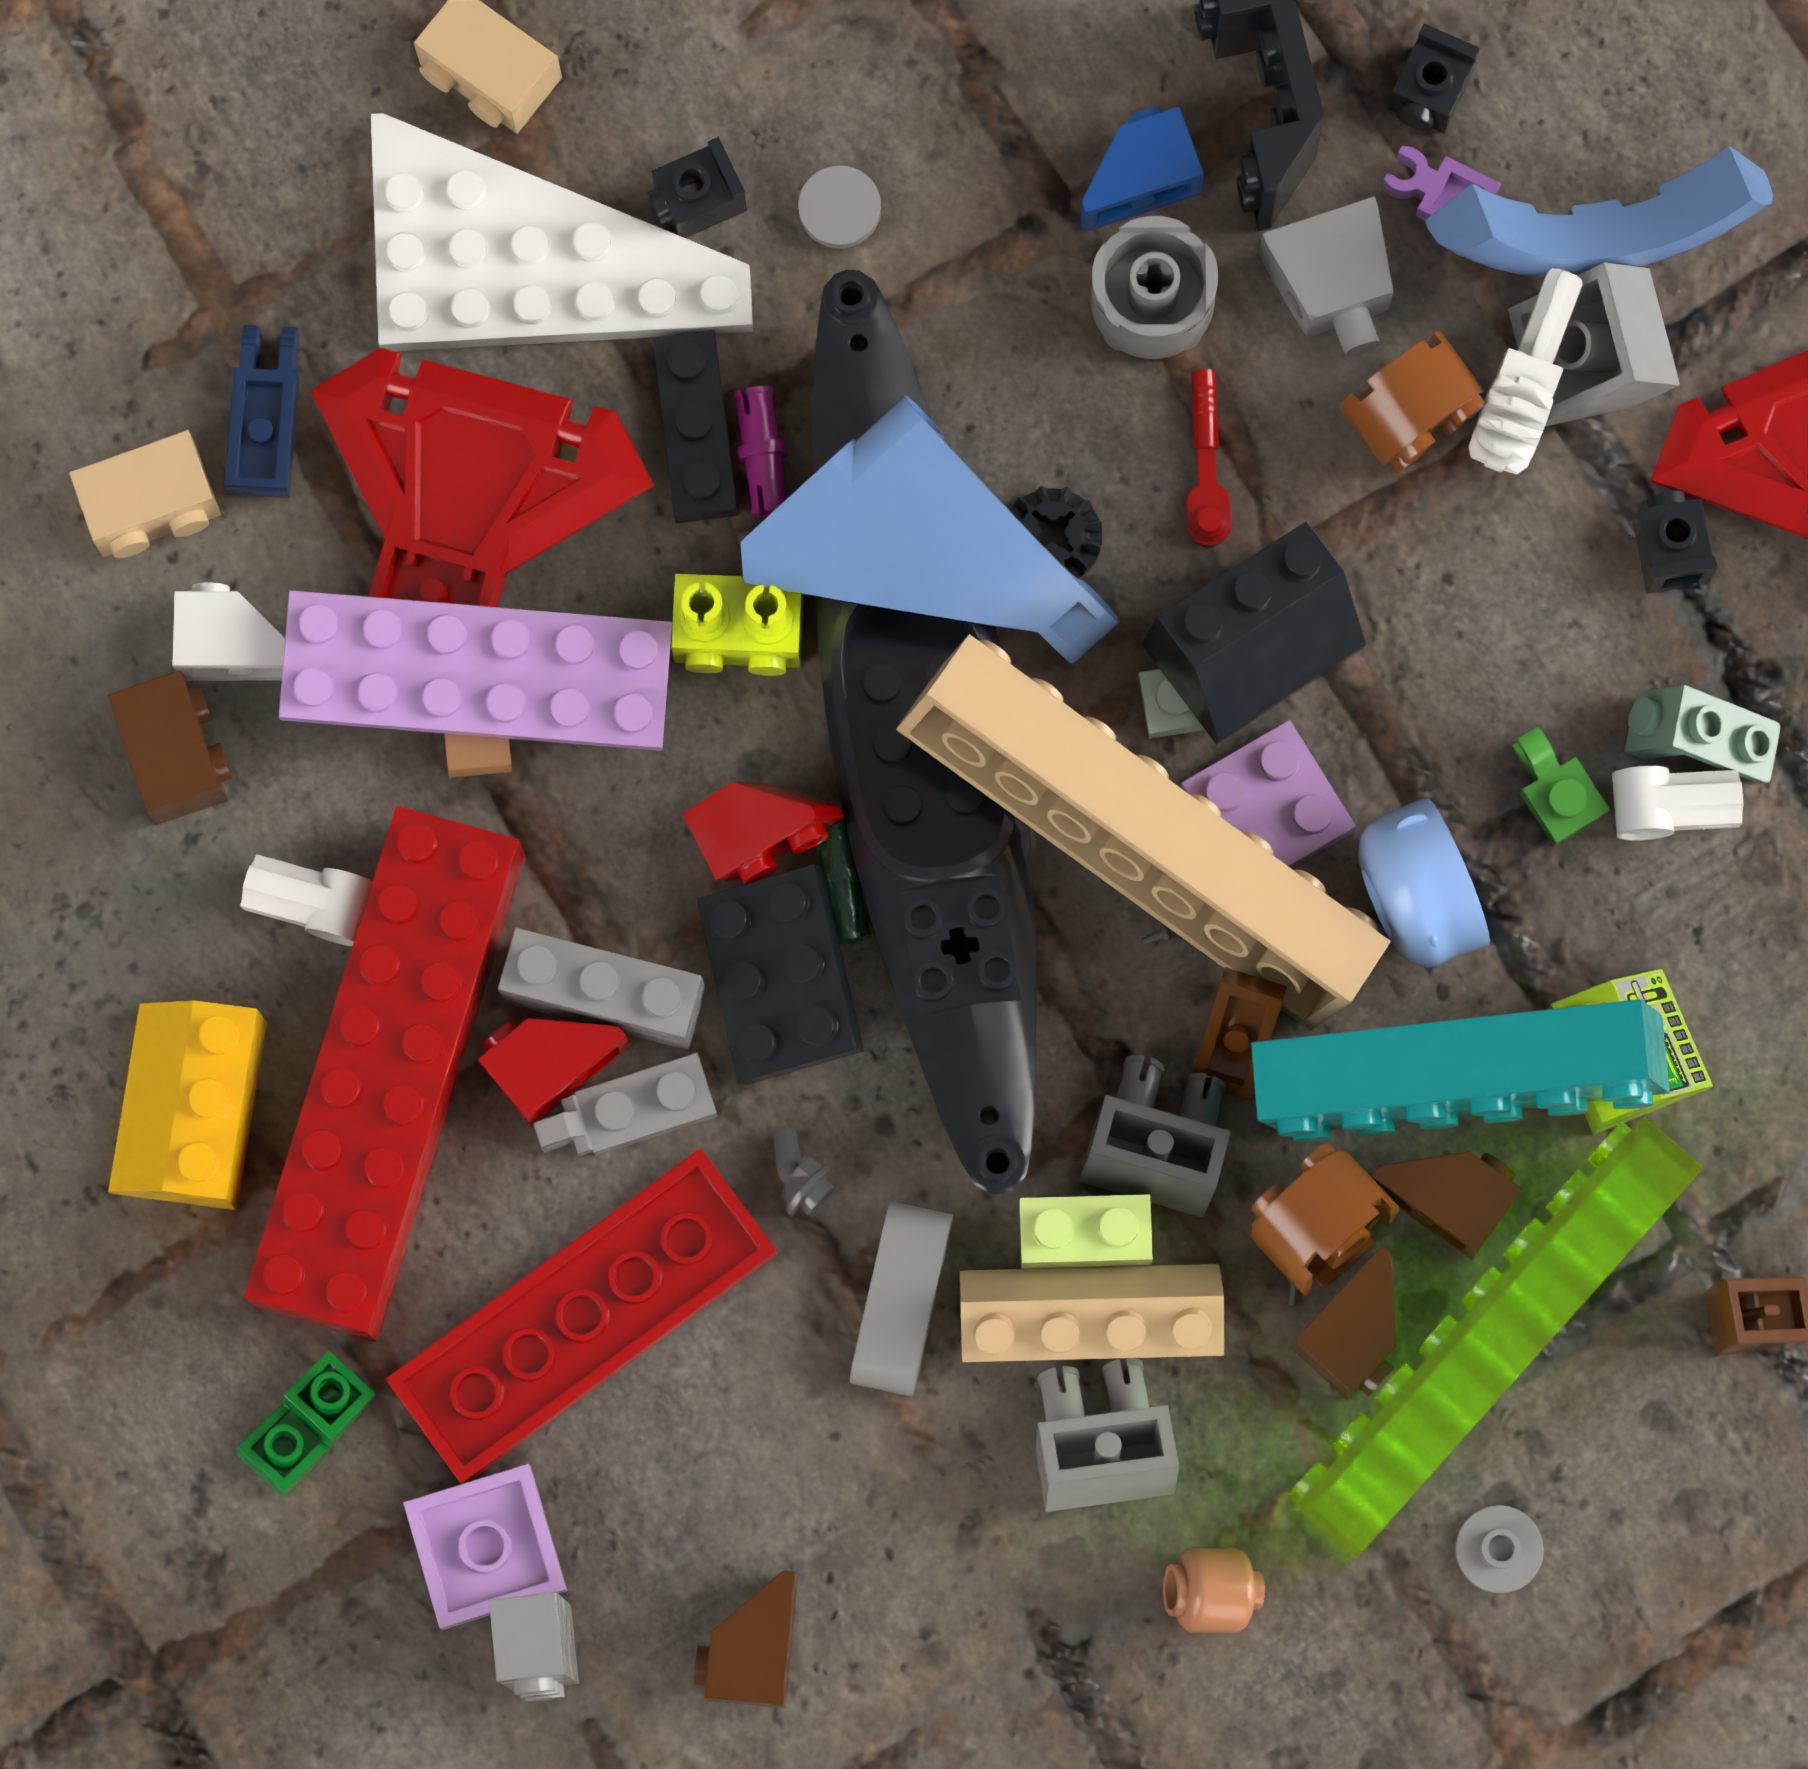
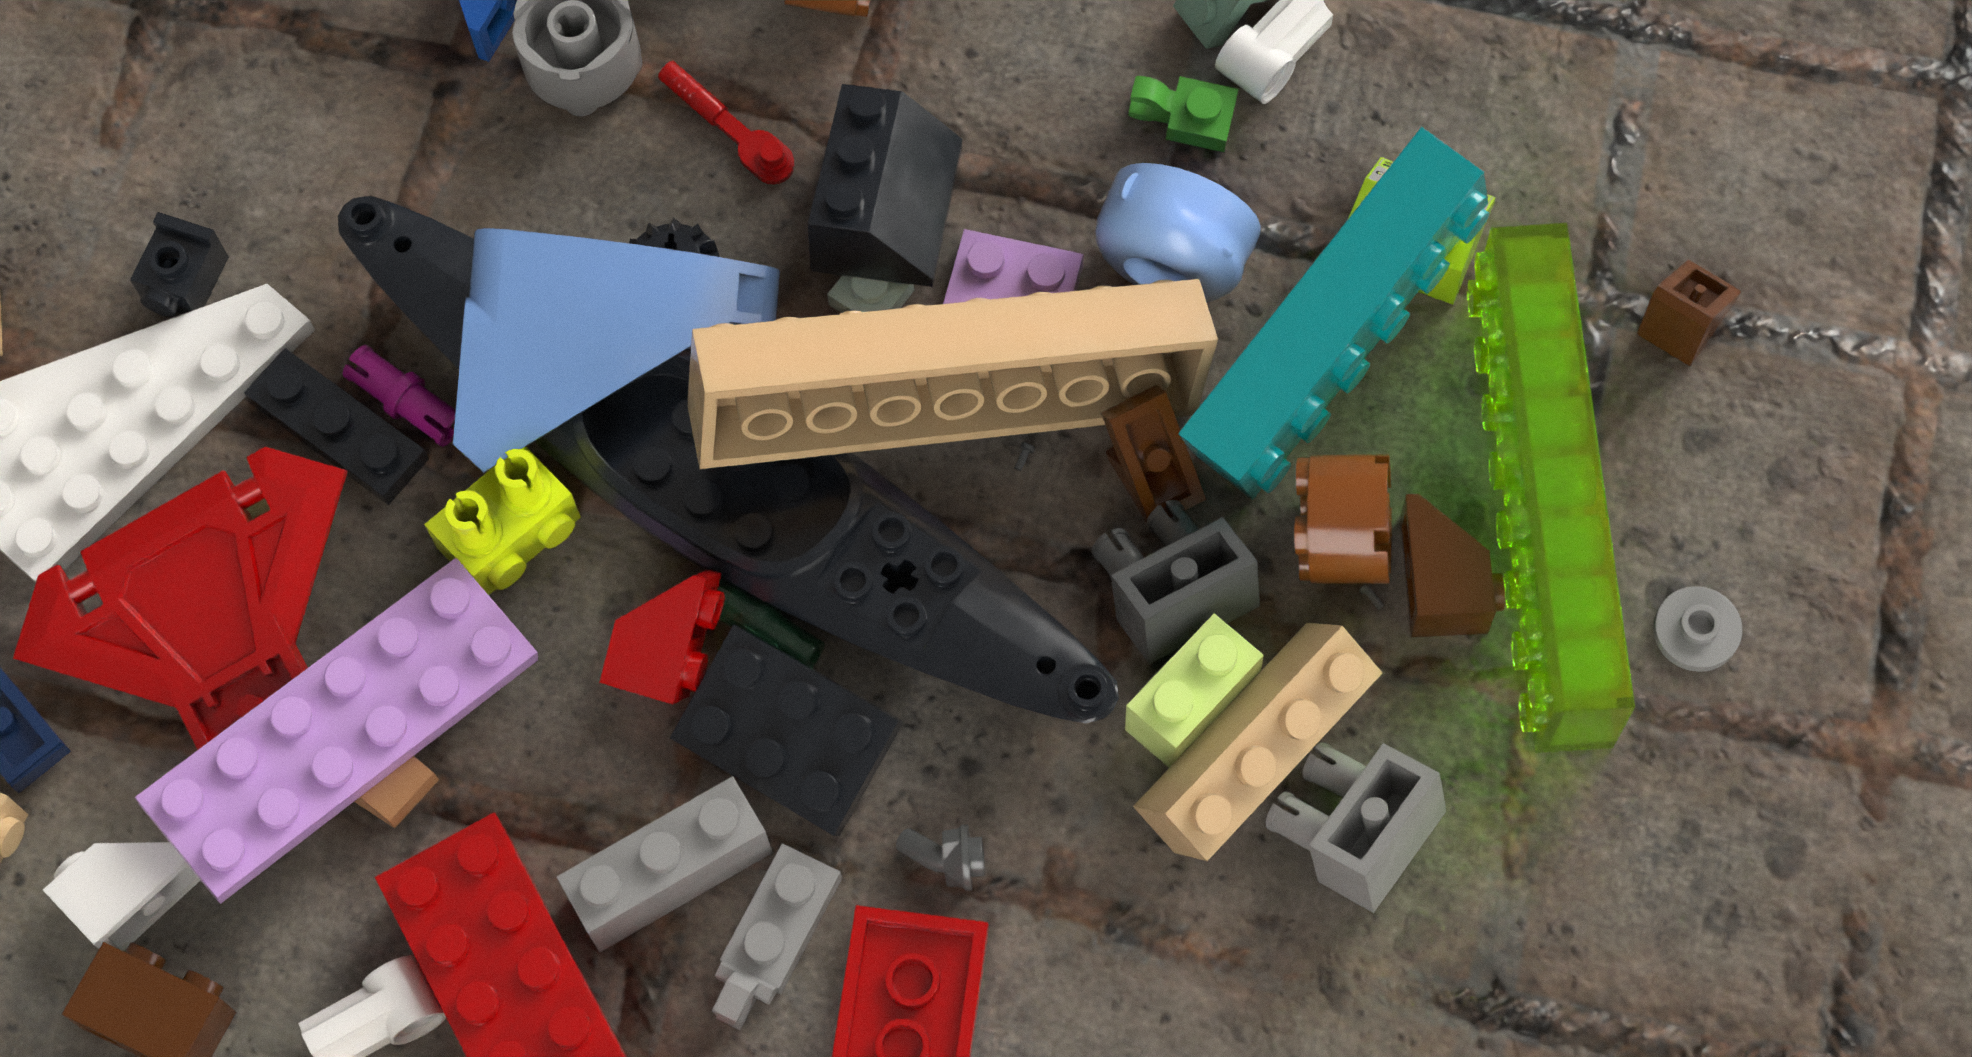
camera: 45 degrees left, 10 degrees down
red slope [478,1018,631,1128] -> none
light grey piece [798,166,881,248] -> none
light grey beam [849,1201,954,1397] -> none
nougat head [1163,1547,1265,1634] -> none
reddish brown slope [1371,1151,1522,1260] -> none

